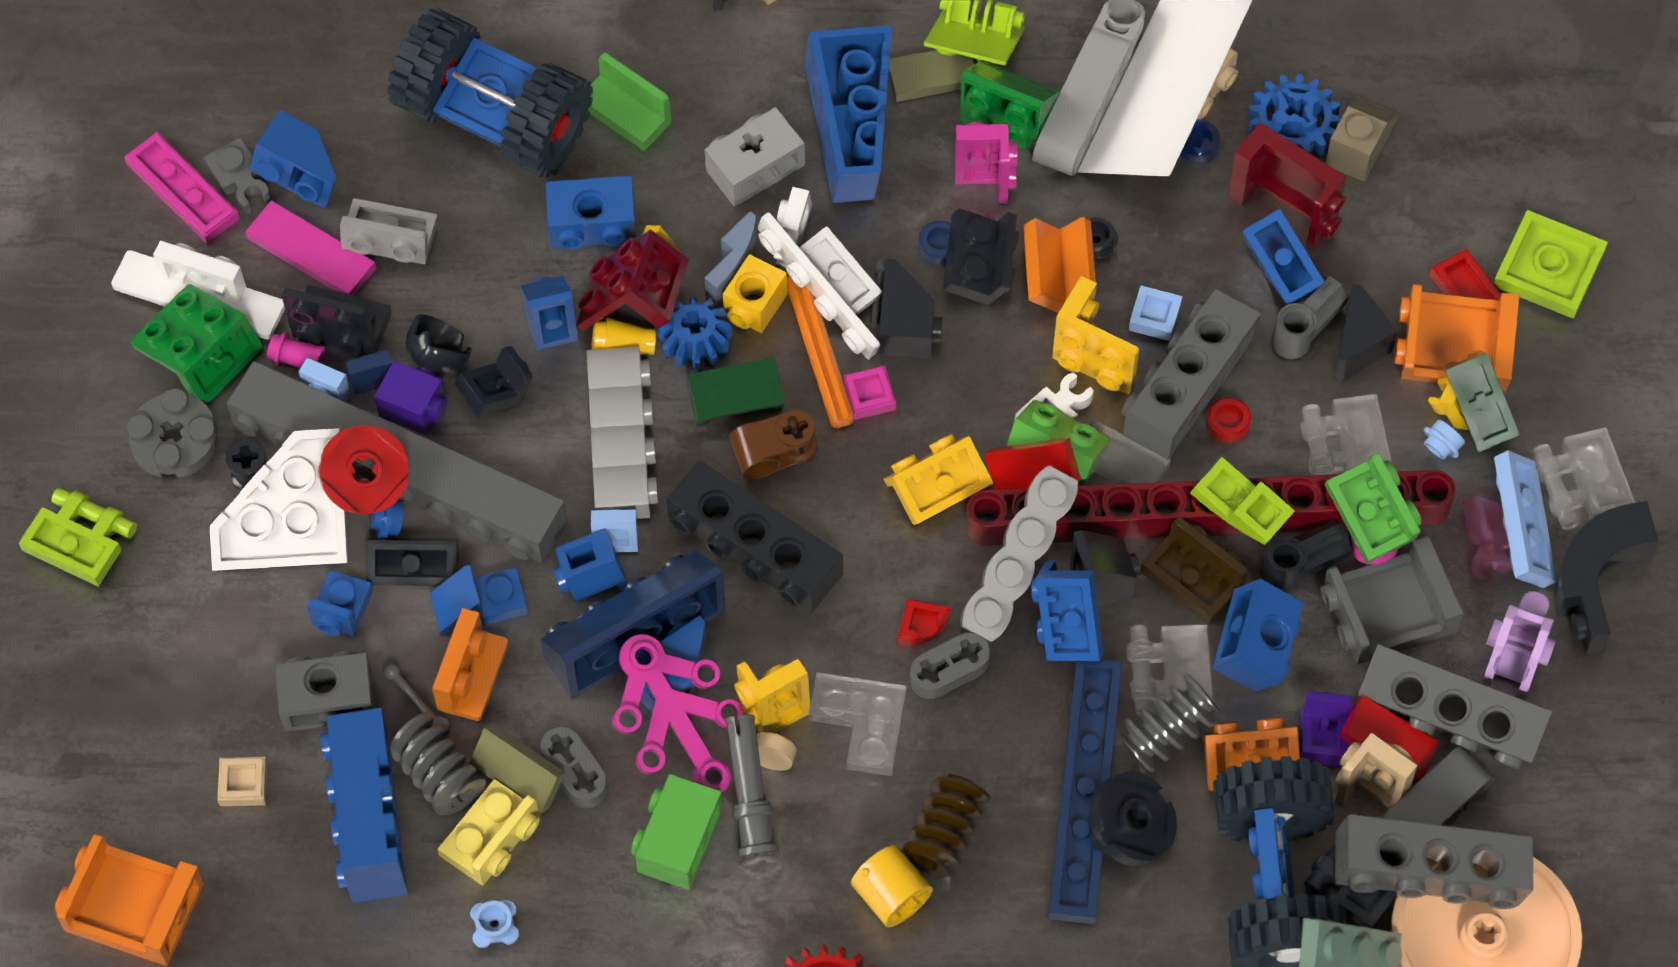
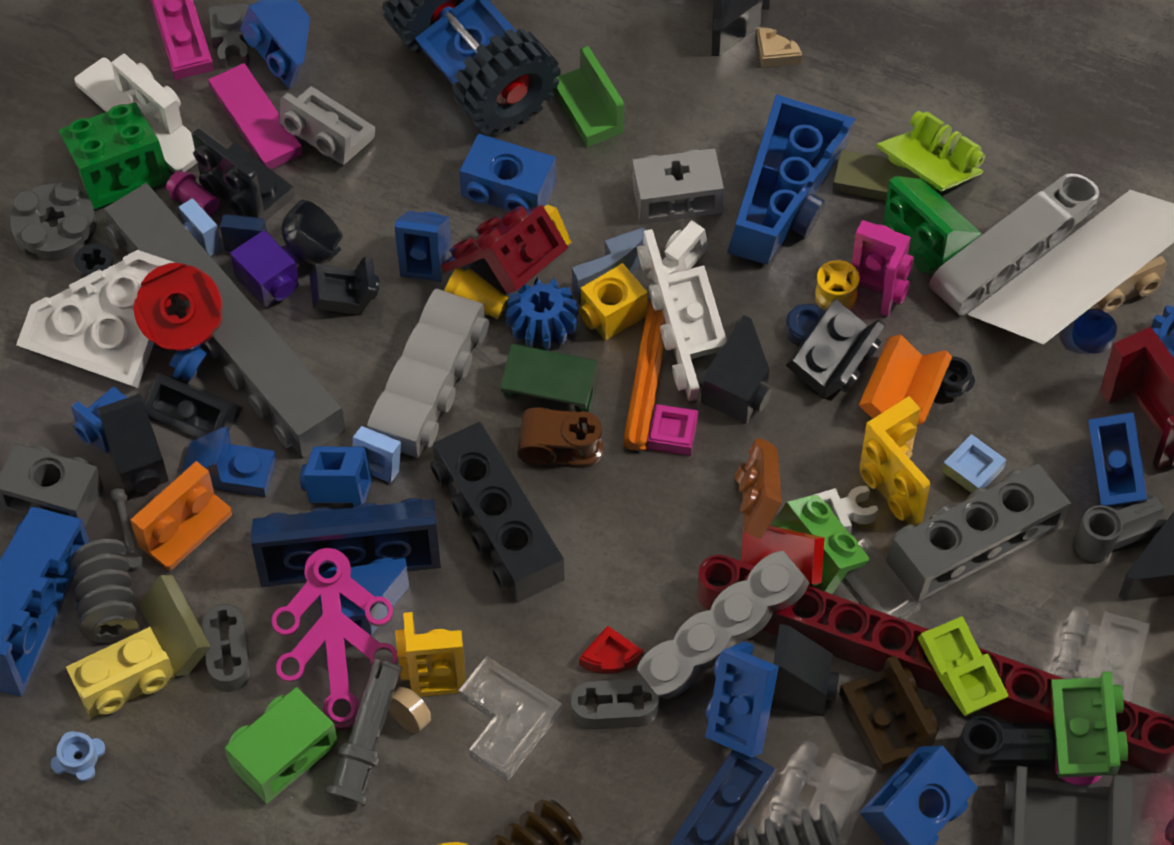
camera: 25 degrees right, 5 degrees down
yellow bracket [884,433,993,525] -> none
red tile [1206,397,1252,443] -> none
none -> black slope [97,393,169,496]
none -> dark orange plate [734,438,782,540]
none -> dark blue tile [791,194,826,238]
none -> yellow wheel [815,260,860,310]

